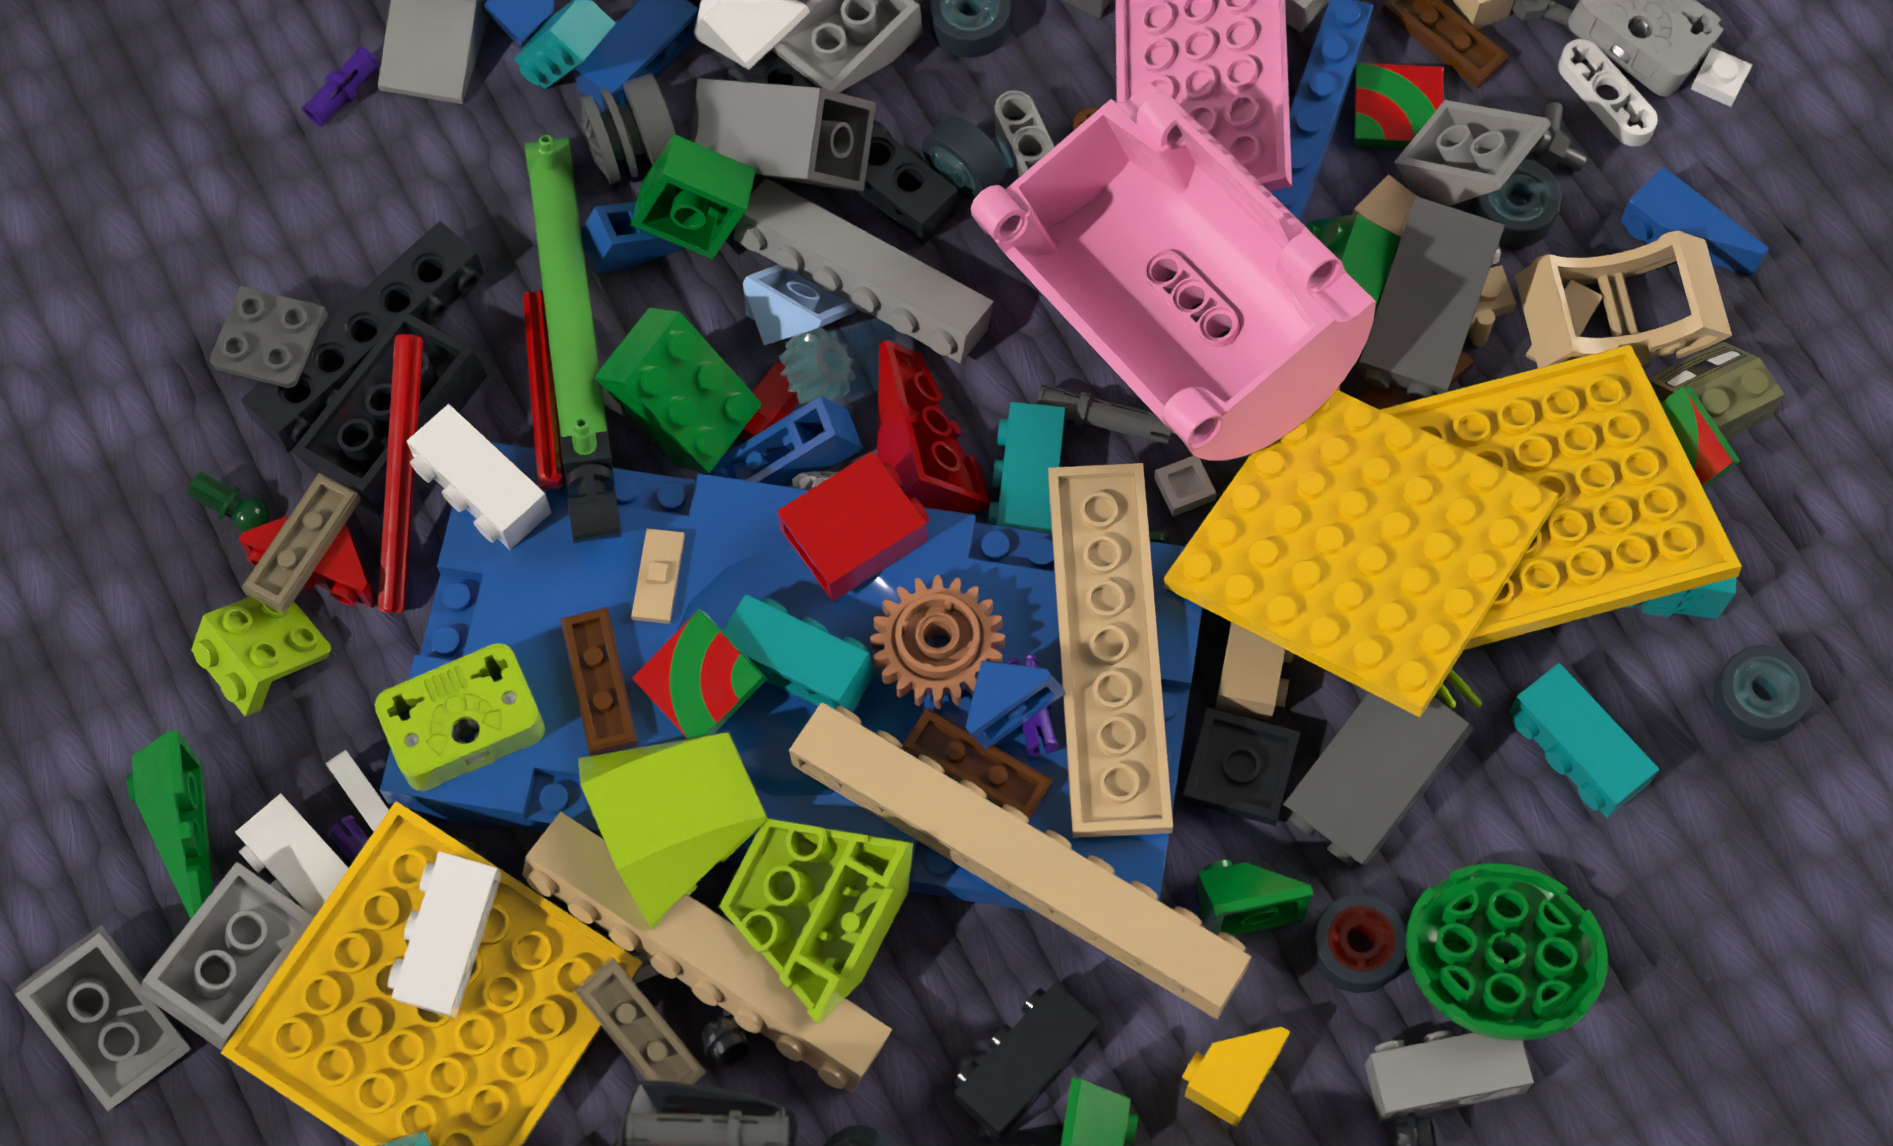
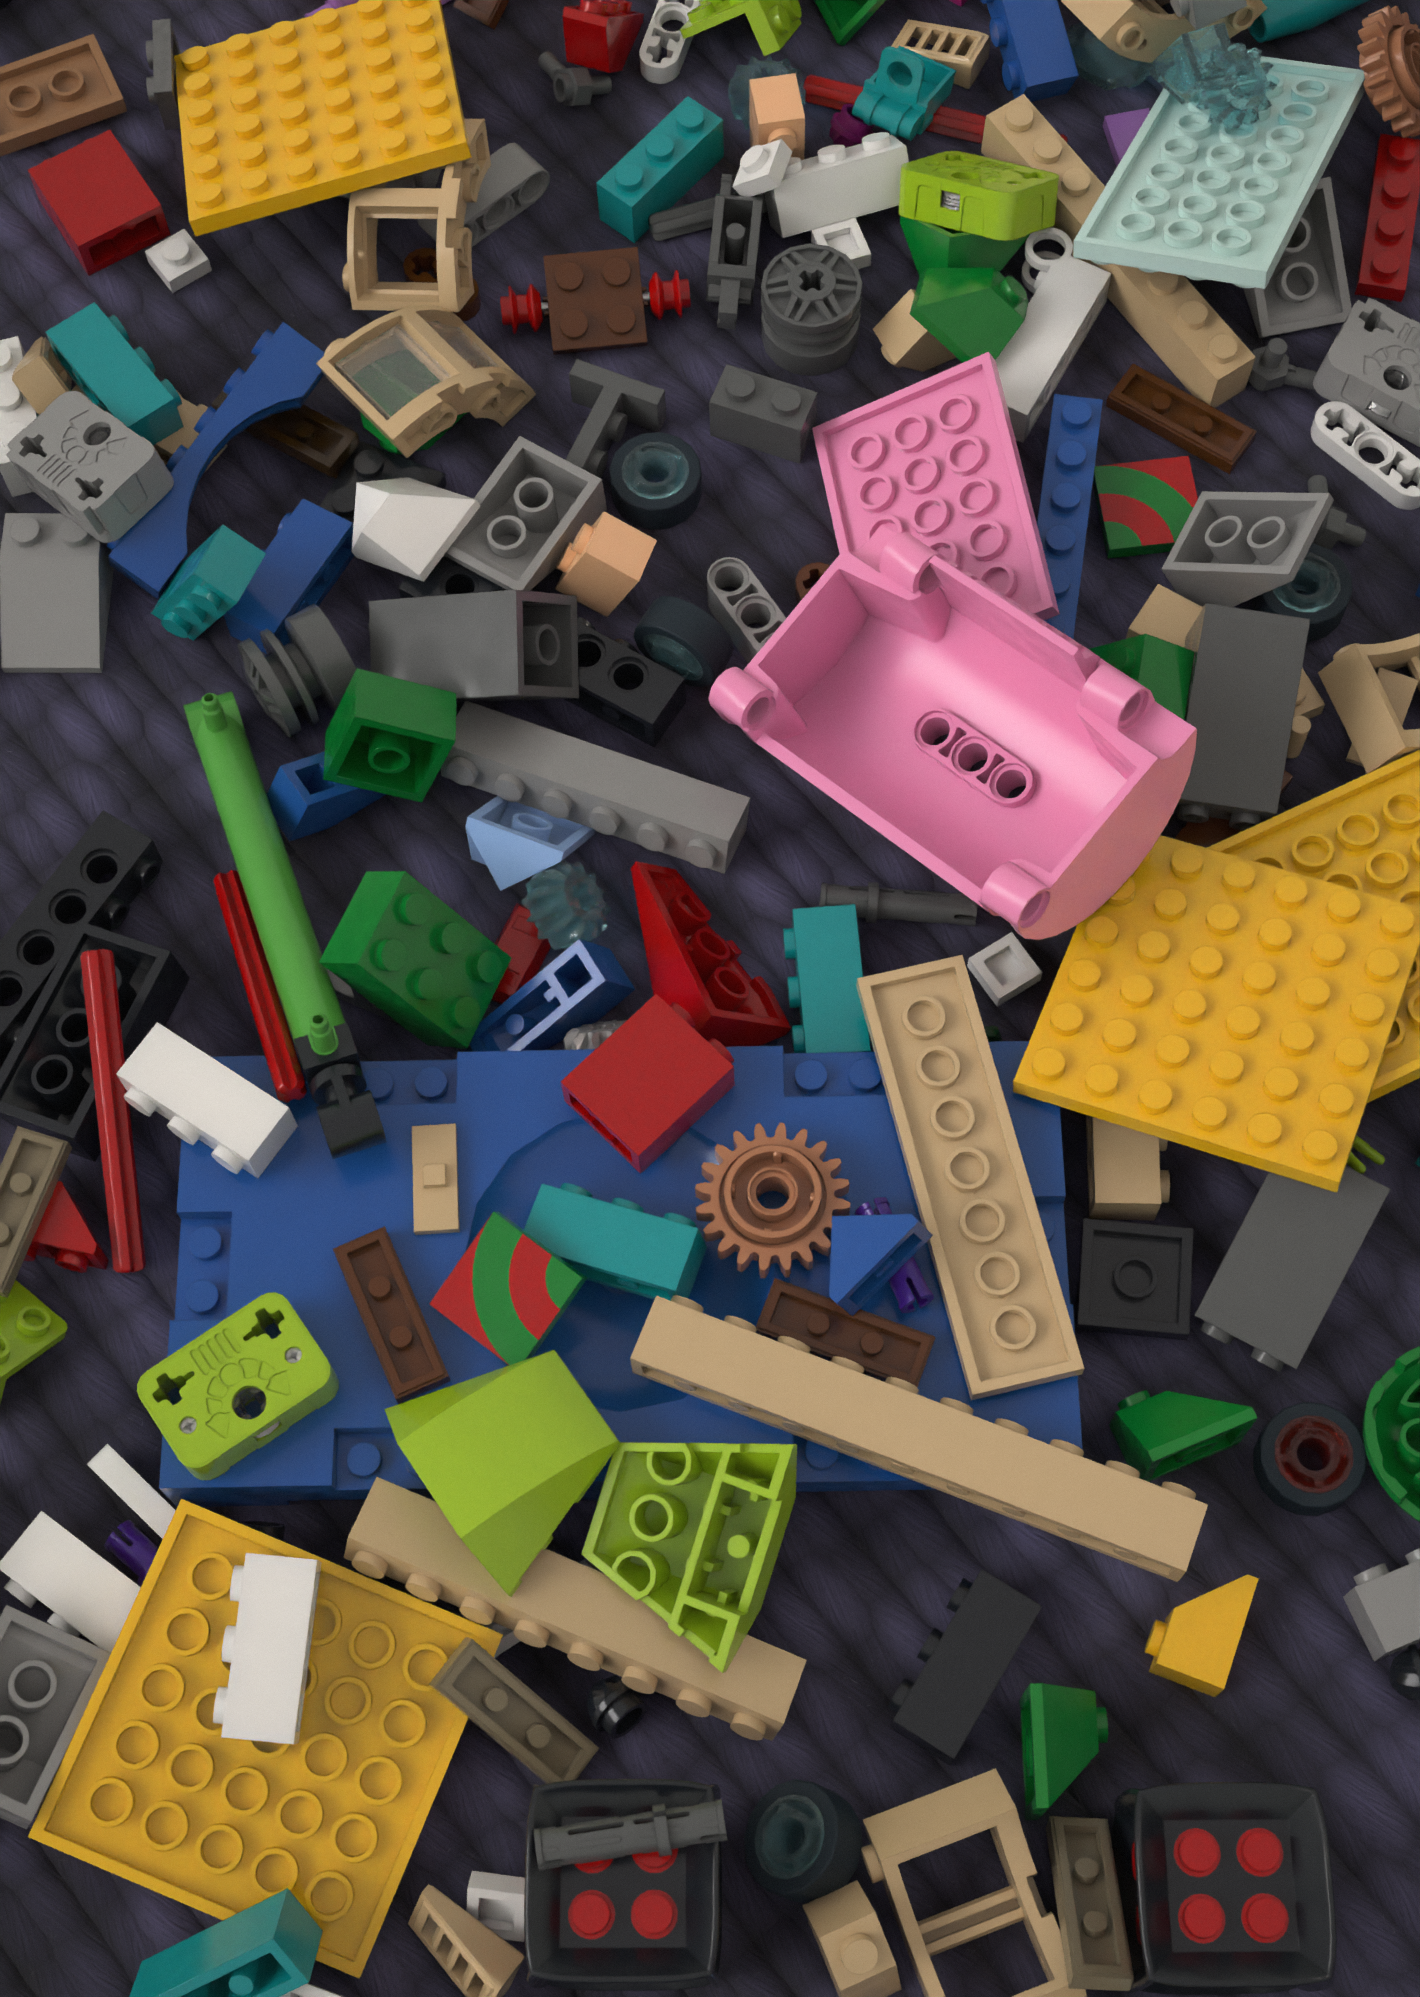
camera: 10 degrees left, 0 degrees up
none -> light nougat brick [555,511,657,617]

